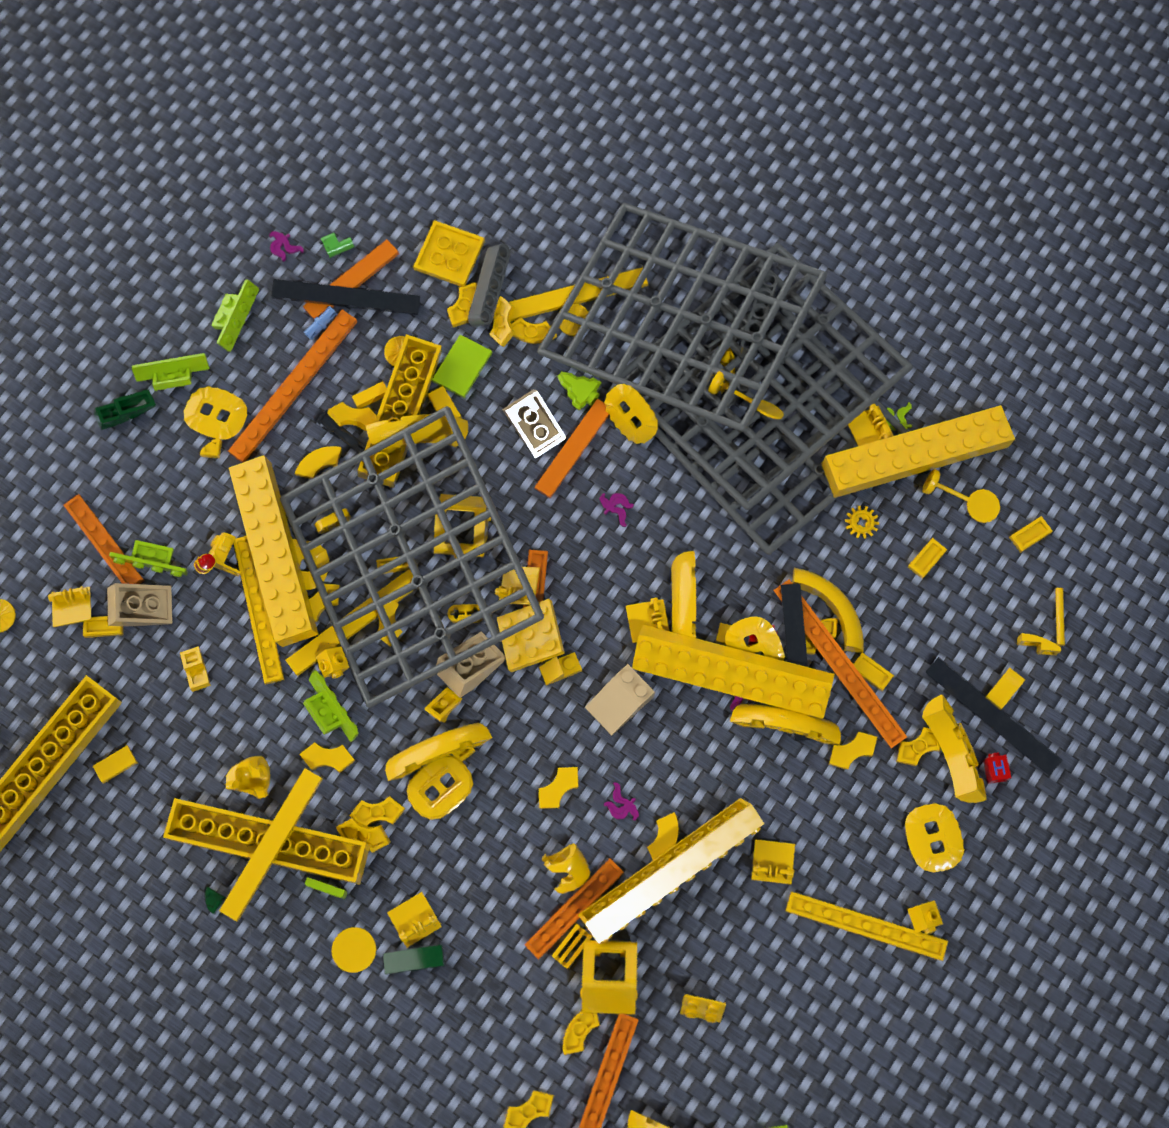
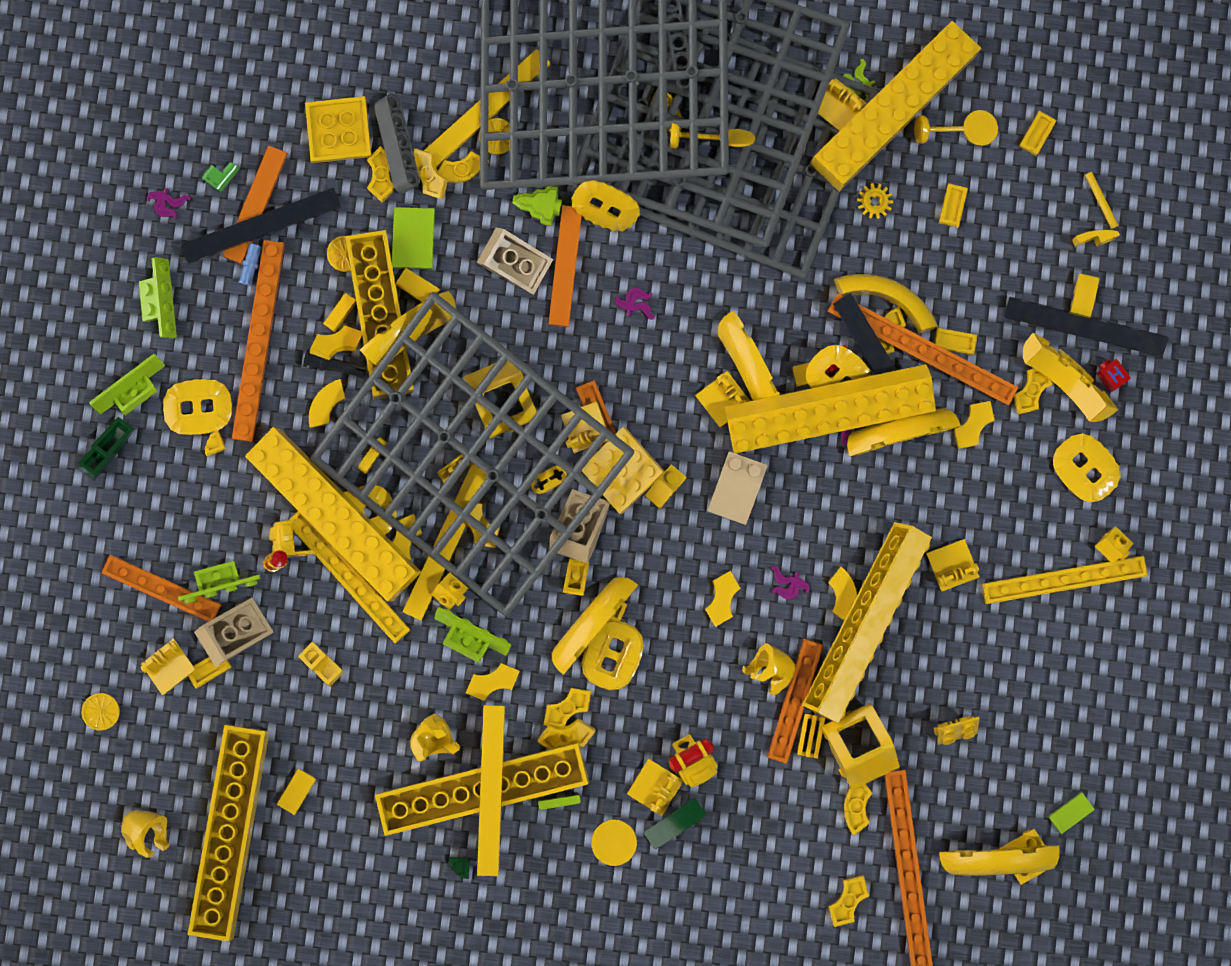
camera: 30 degrees left, 10 degrees up
none -> yellow piece [669,734,718,788]

